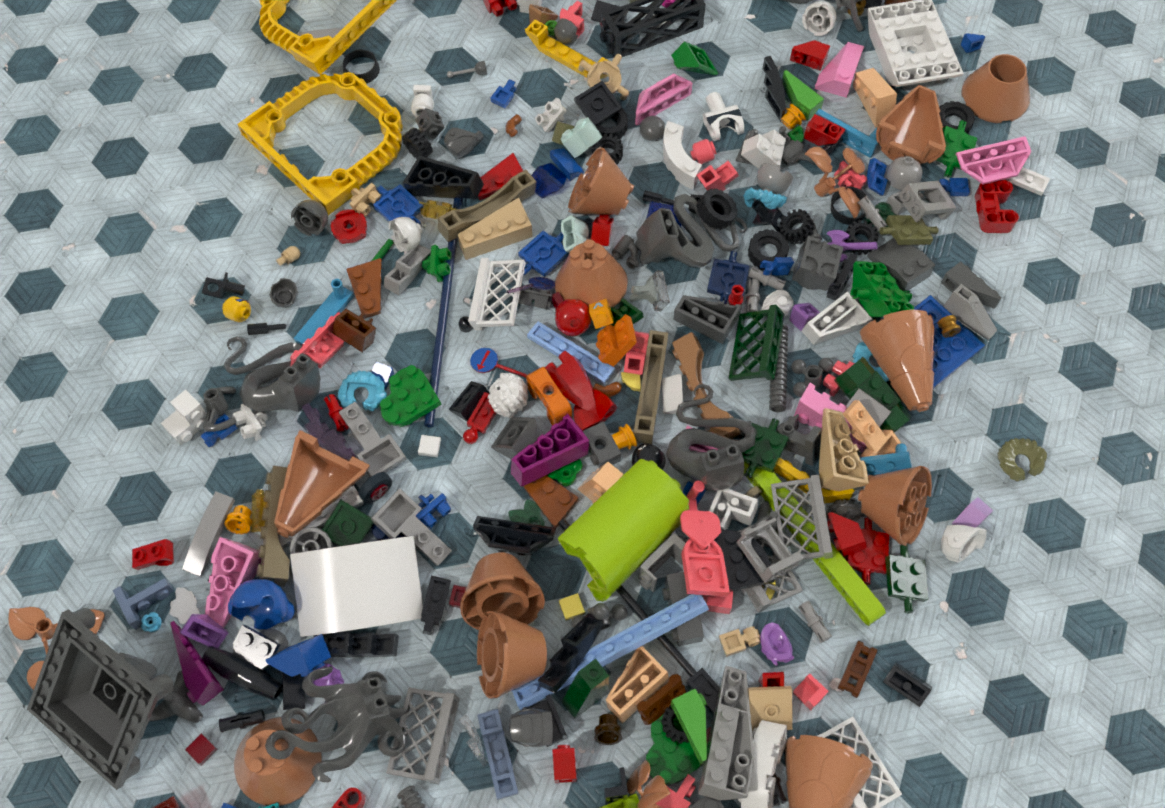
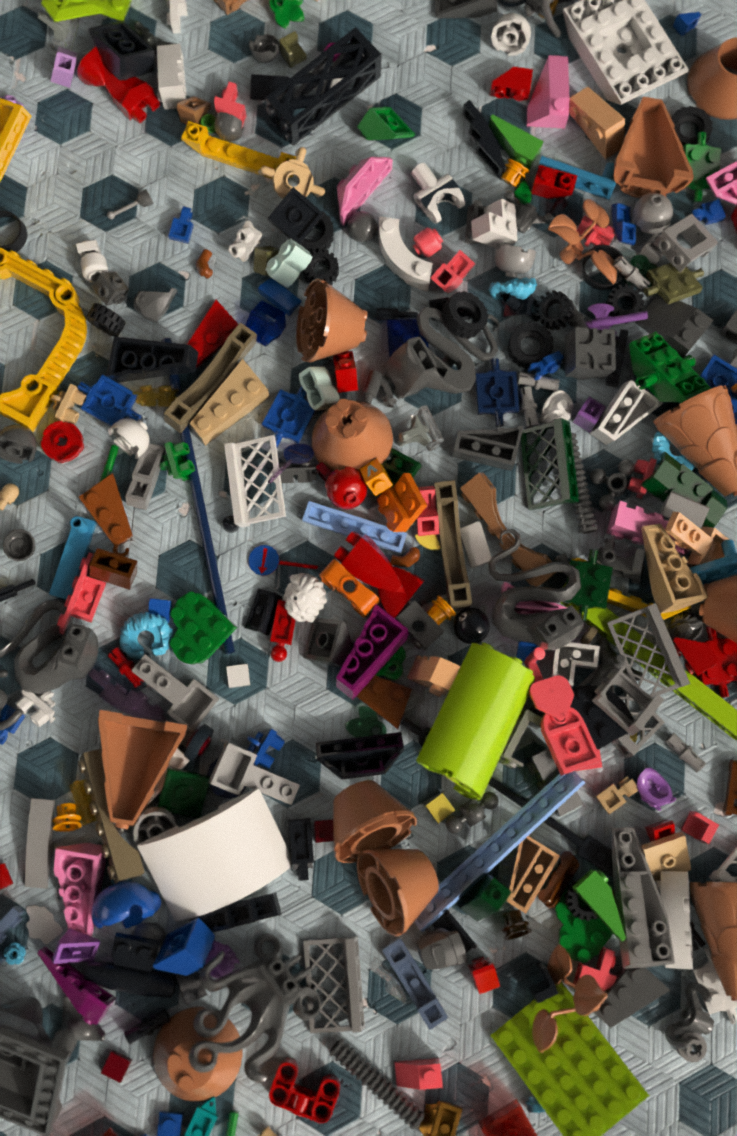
camera: 20 degrees left, 15 degrees up
black slope [538,614,604,693] -> none
red pin [728,285,744,306] -> none

